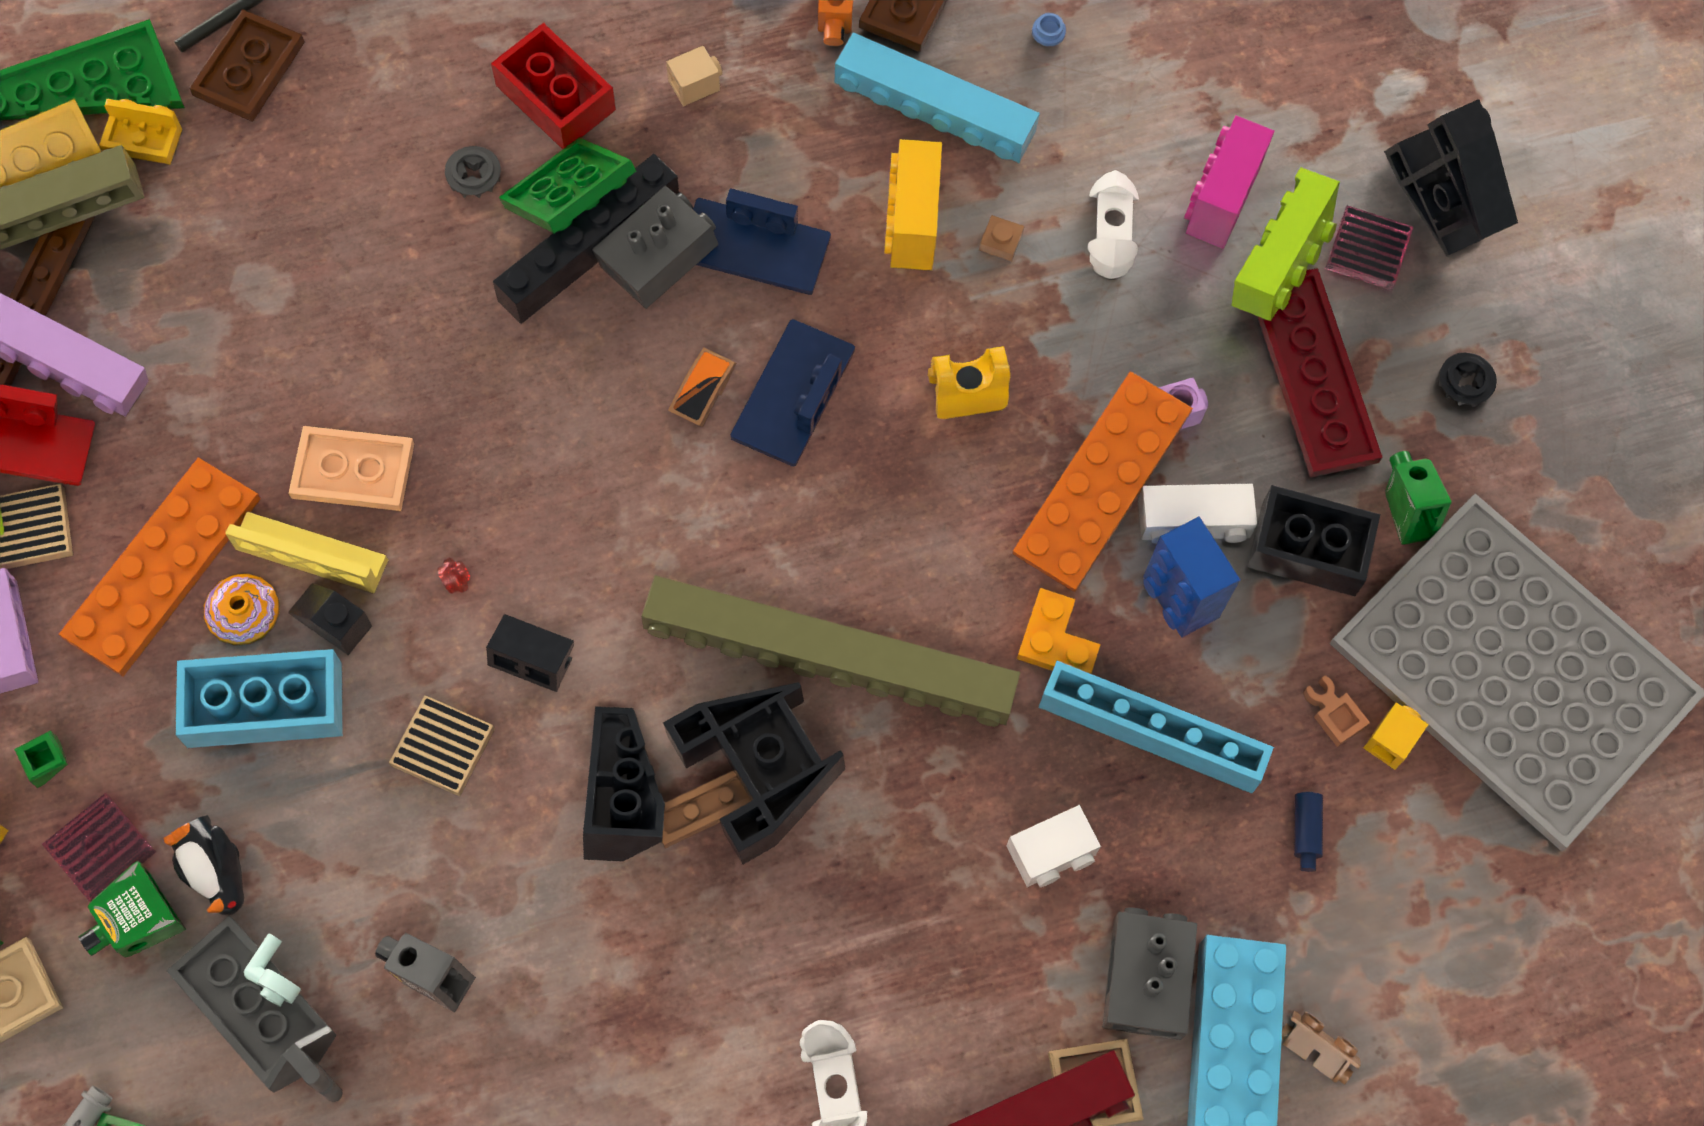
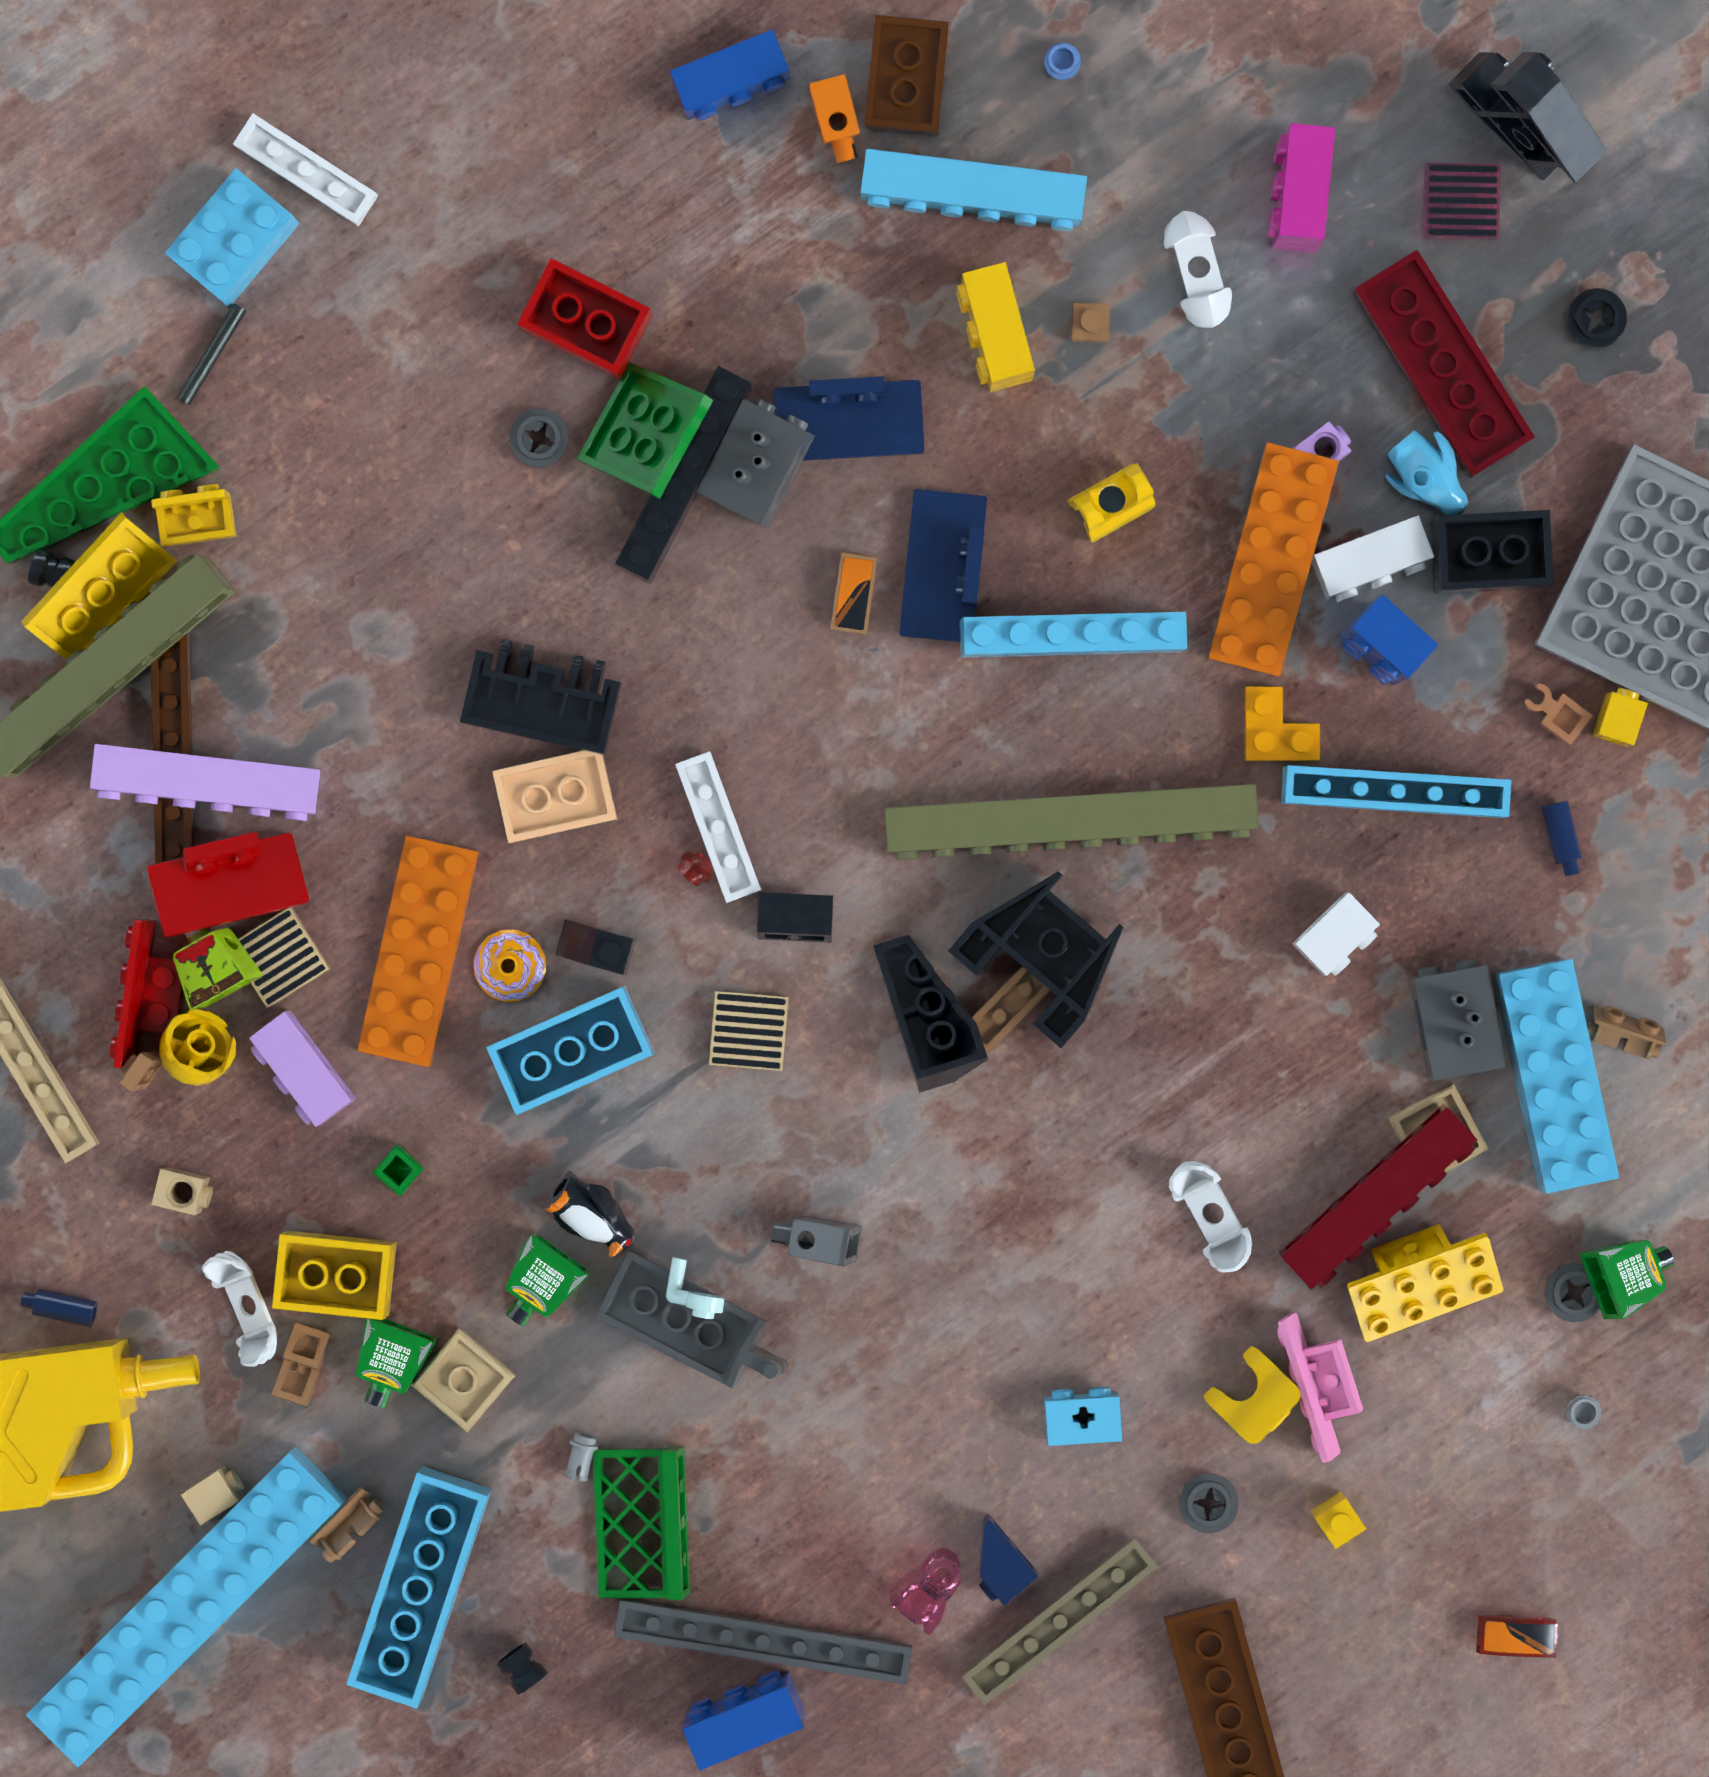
camera: 15 degrees left, 20 degrees up
clear pink tile [42,793,157,902] -> none
reddish brown plate [189,9,305,122] -> none
light yellow fence [225,512,388,593] -> none
tan brick [666,46,722,106] -> none
lime wedge [1231,167,1340,321] -> none
green torso [1385,451,1452,545] -> none
none -> black hinge [460,639,622,755]
none -> white plate [675,751,761,903]
none -> medium azure brick [960,612,1187,658]
none -> medium azure animal [1385,430,1469,515]

